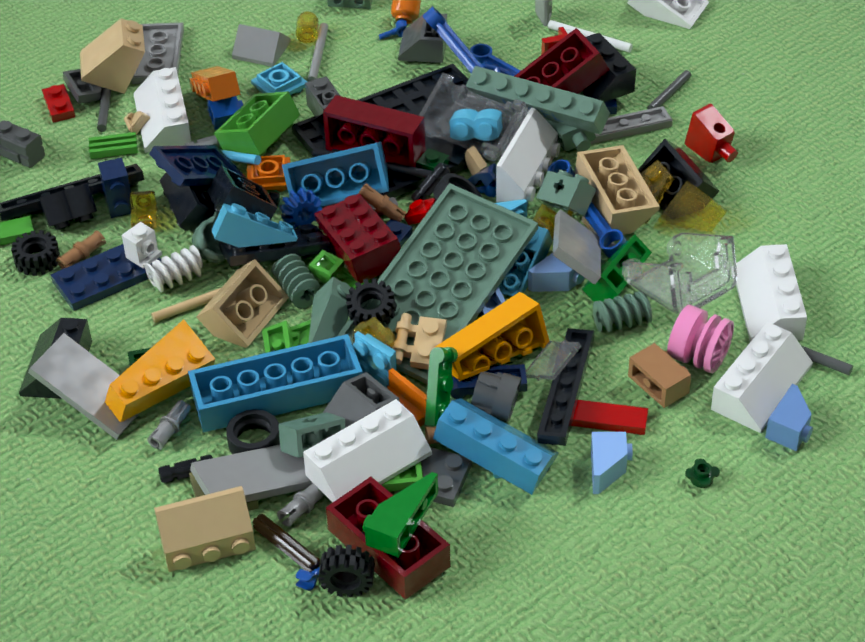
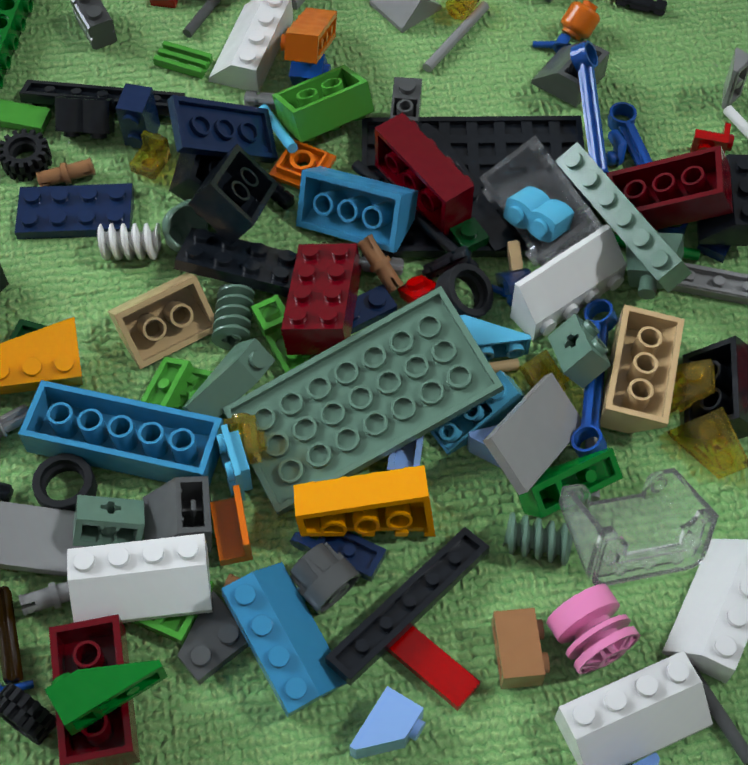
camera: 30 degrees right, 15 degrees up
white brick [122,222,162,269] -> none
tan tile [124,111,150,135] -> none
tan bar [151,287,222,323] -> none
medium azure slope [212,203,298,248] -> none
medium azure piece [251,62,307,95] -> none
blue gear [279,187,322,229] -> none
black tyre [346,278,396,330] -> none
tan plate [392,313,447,370] -> none
green plate [425,347,458,426] -> none
clear piece [526,340,581,381] -> none

